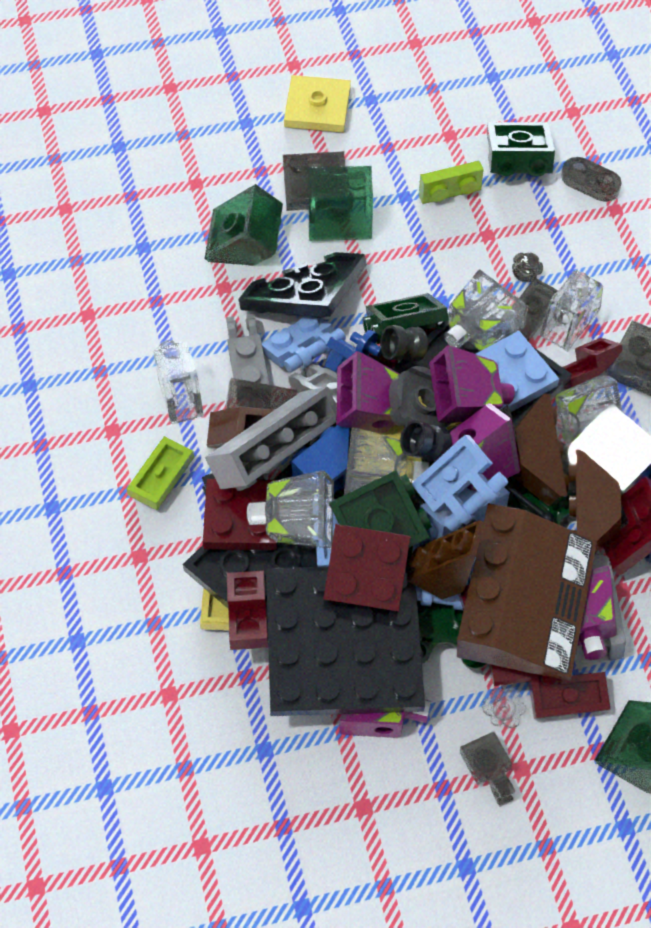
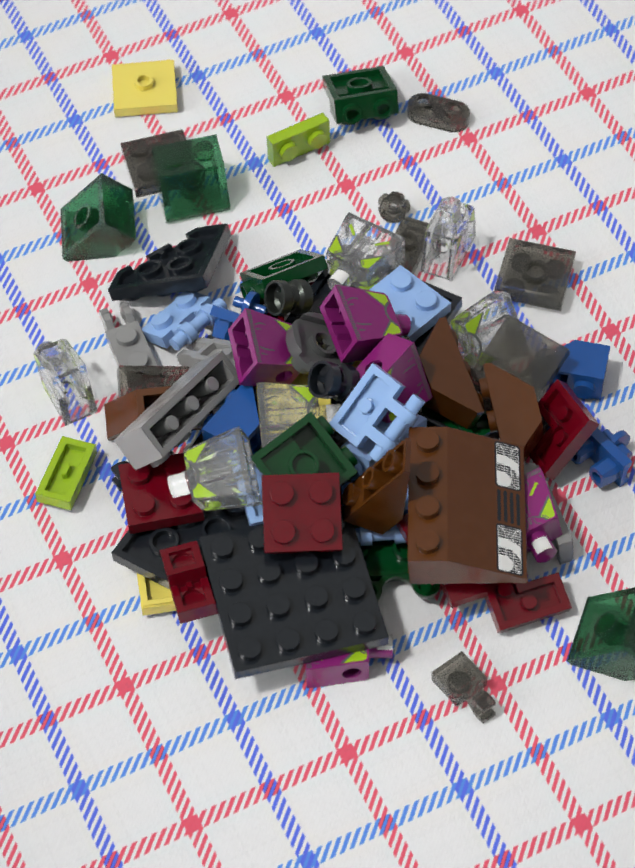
camera: 10 degrees left, 5 degrees down
clear plant [482,688,526,728] -> none
dark red slope [563,337,623,390] -> none

